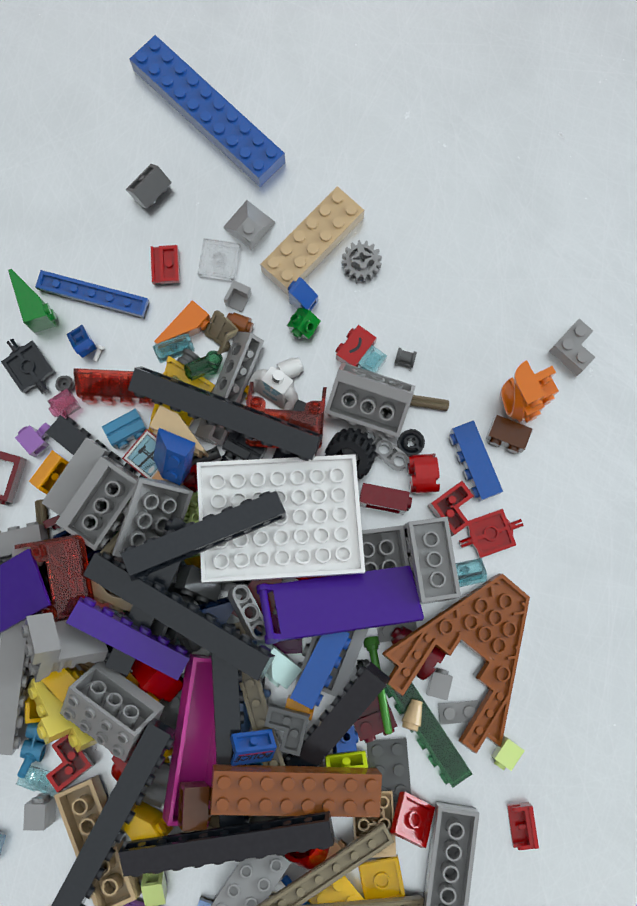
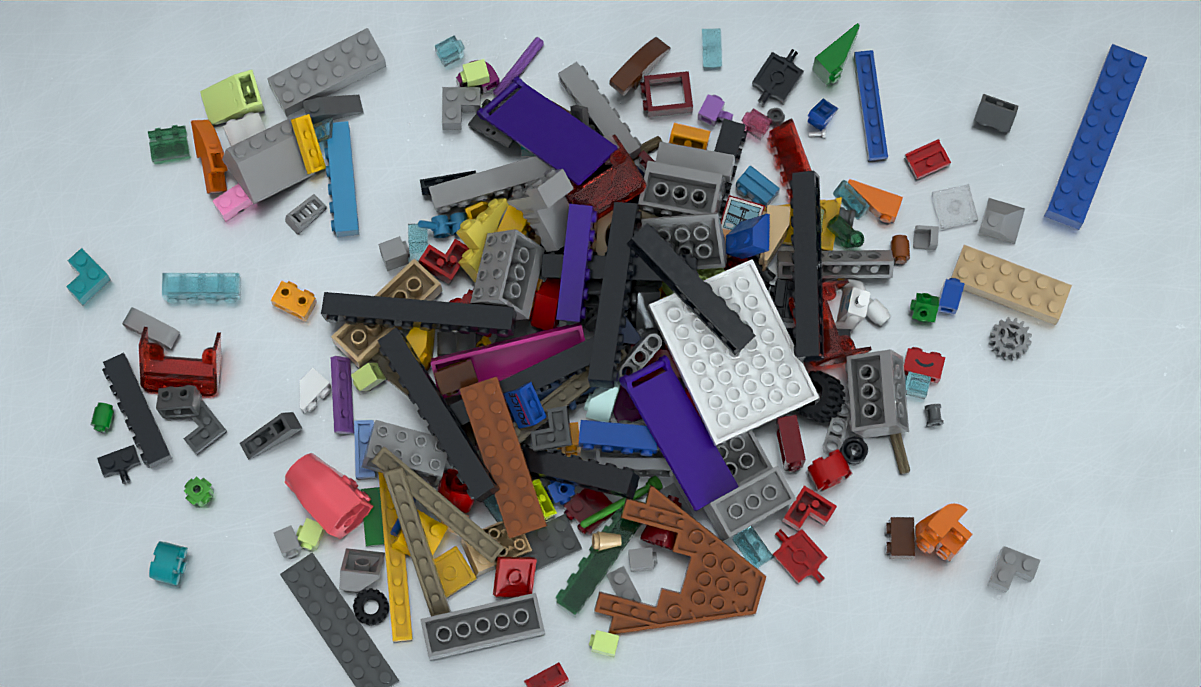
camera: 65 degrees right, 5 degrees down
dark tan piece [204,310,238,355] -> none
blue brick [449,420,503,502] -> none

